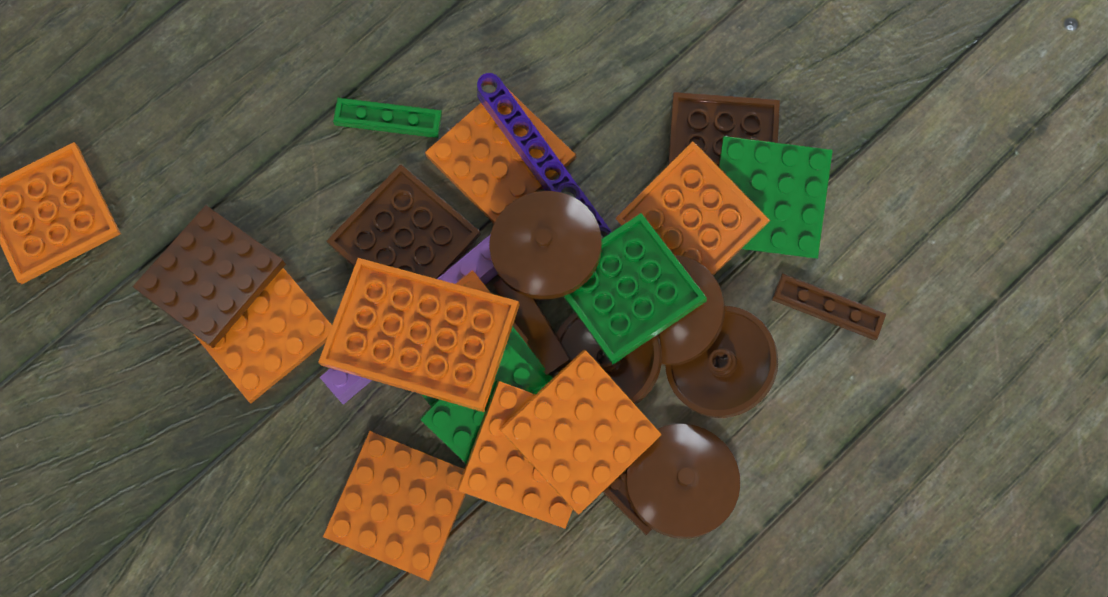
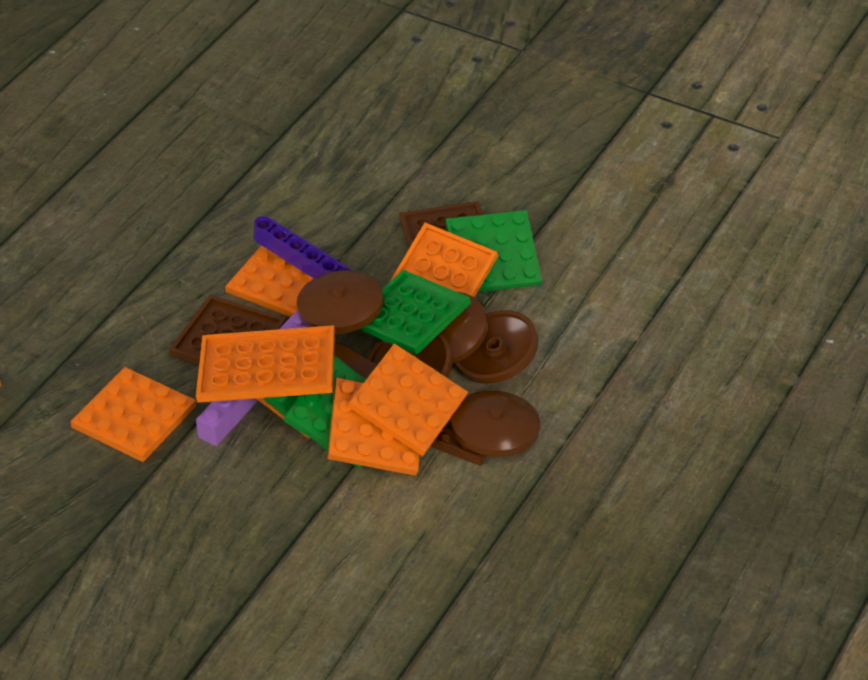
camera: 20 degrees left, 30 degrees down
reddish brown plate [132,205,286,348] -> none
orange plate [323,431,466,581] -> none
green tile [333,98,442,138] -> none
reddish brown tile [772,273,886,341] -> none

